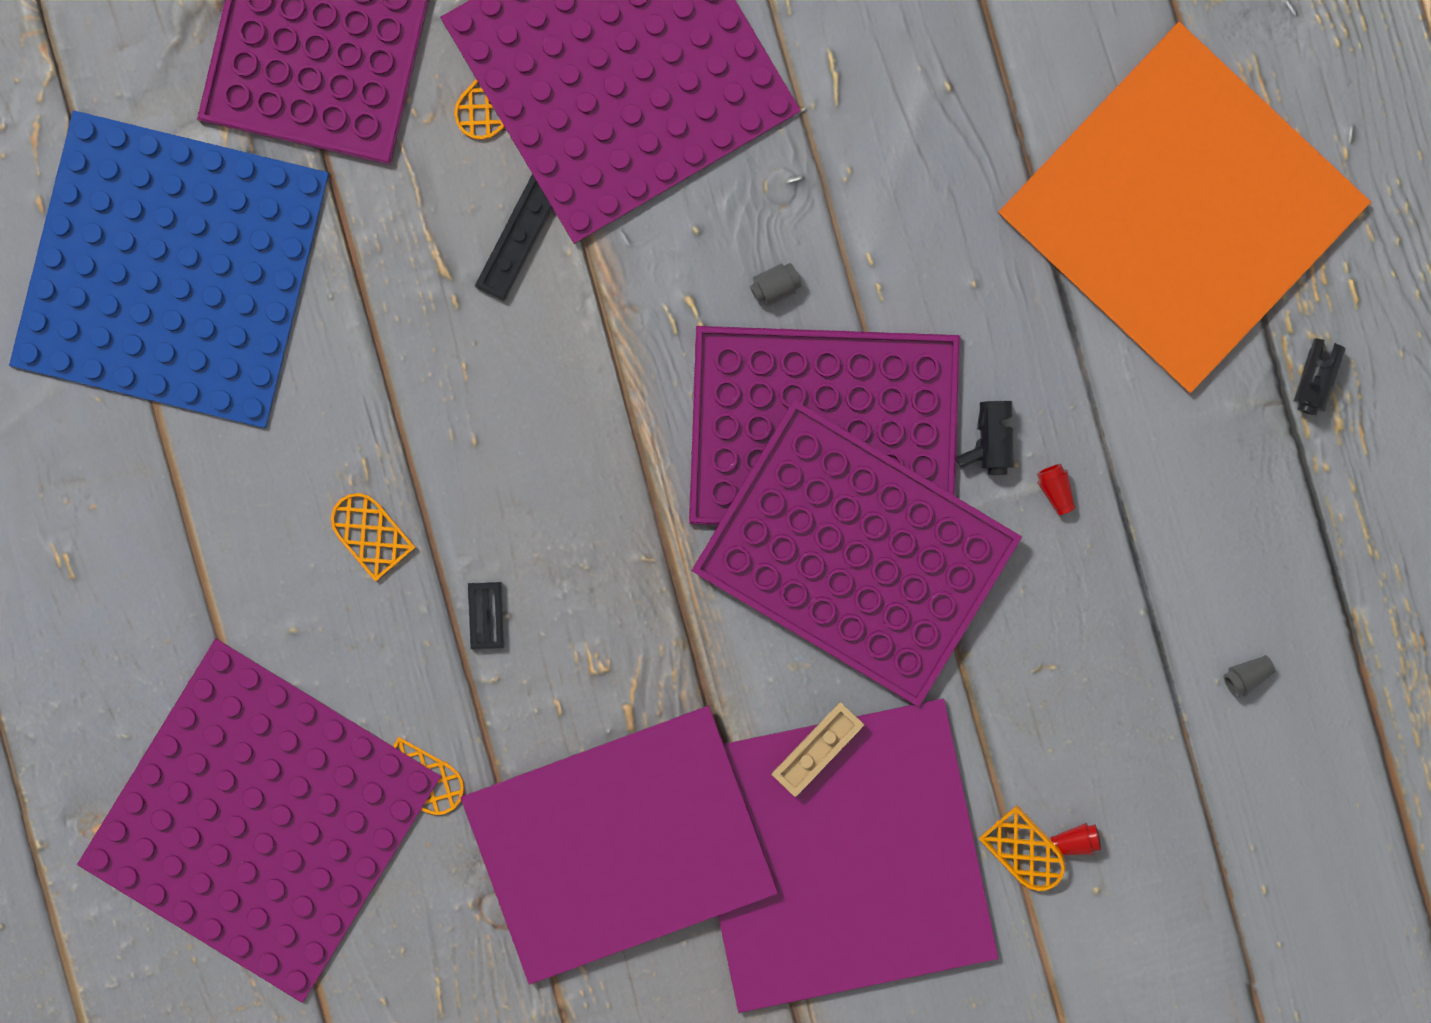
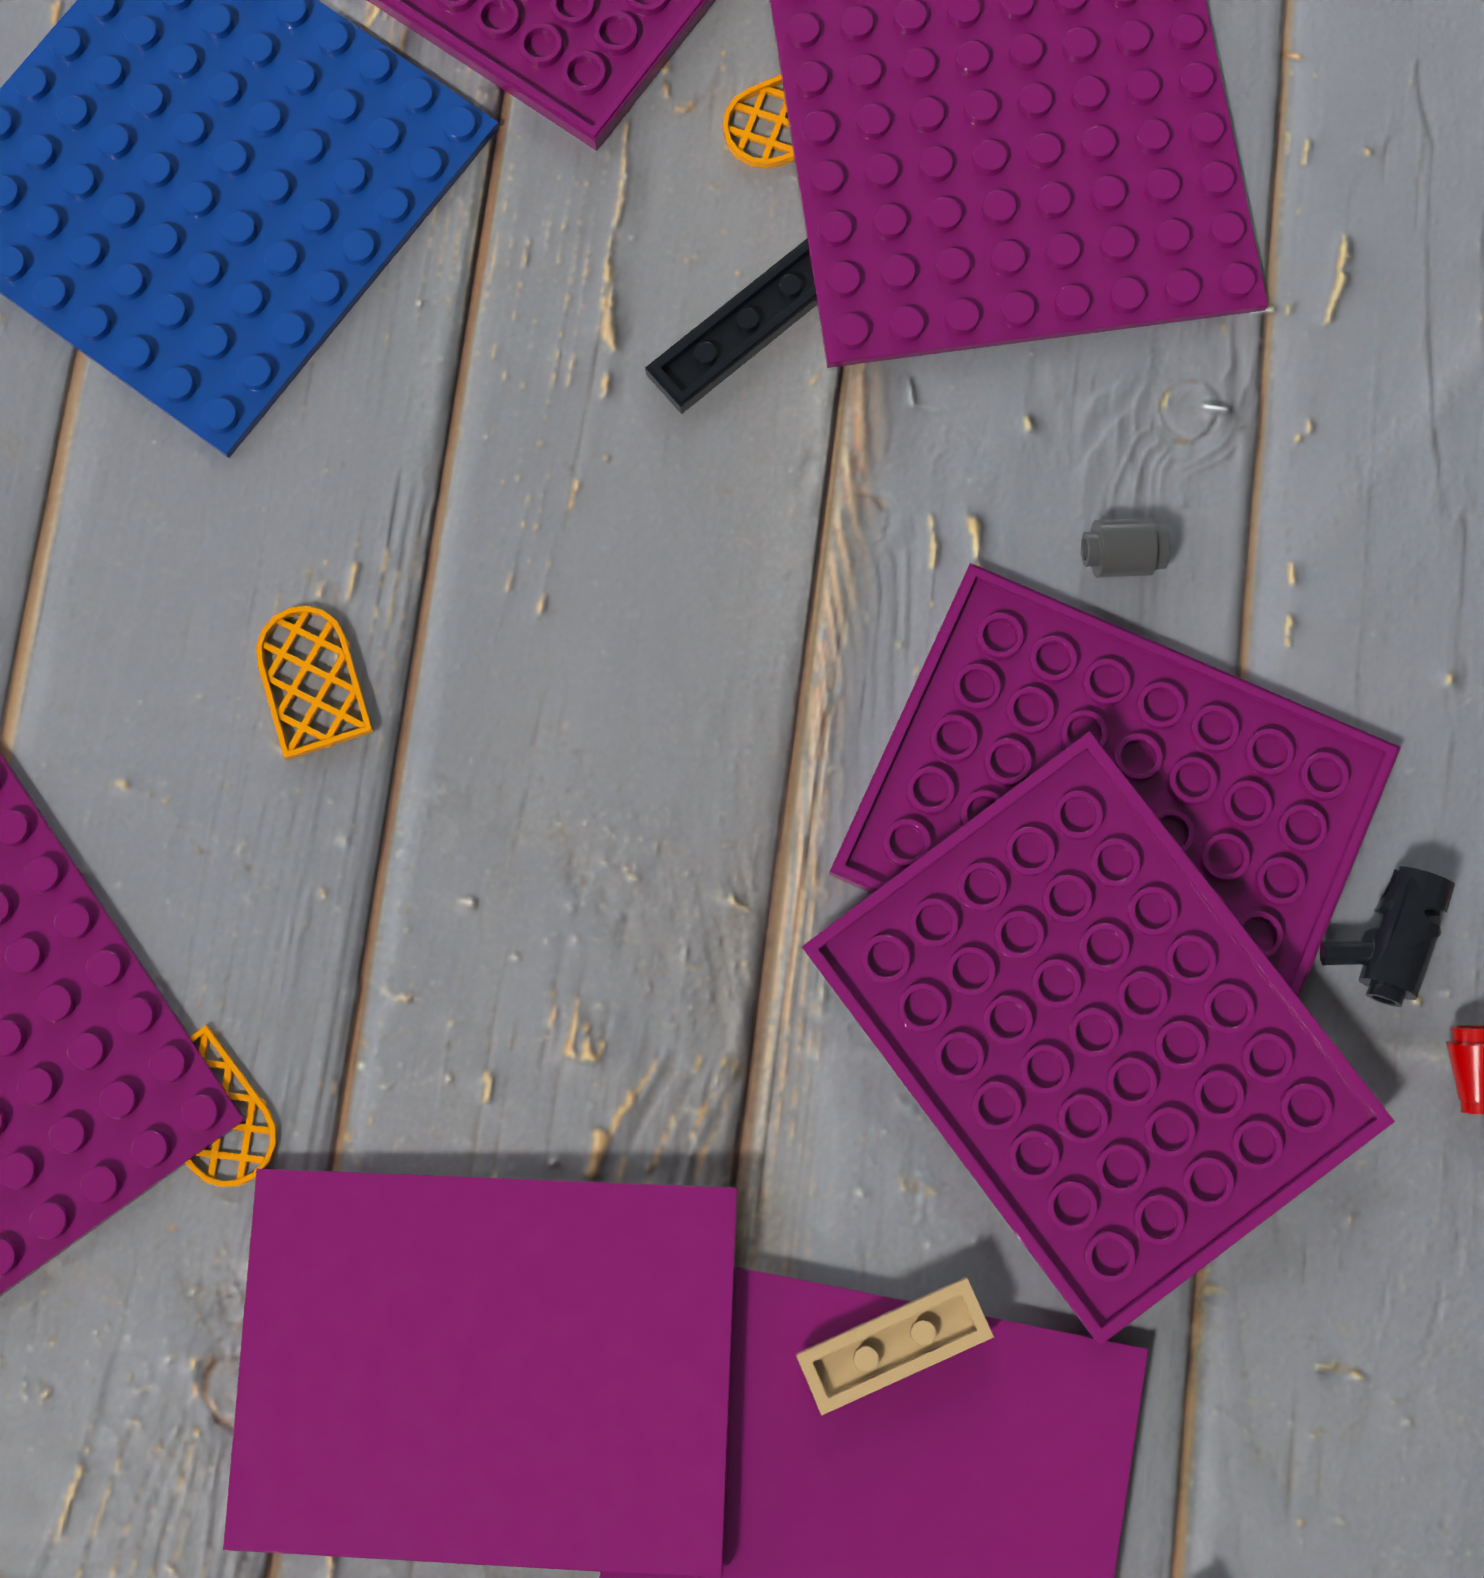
camera: 30 degrees right, 10 degrees down
black tile [468,582,504,650] -> none

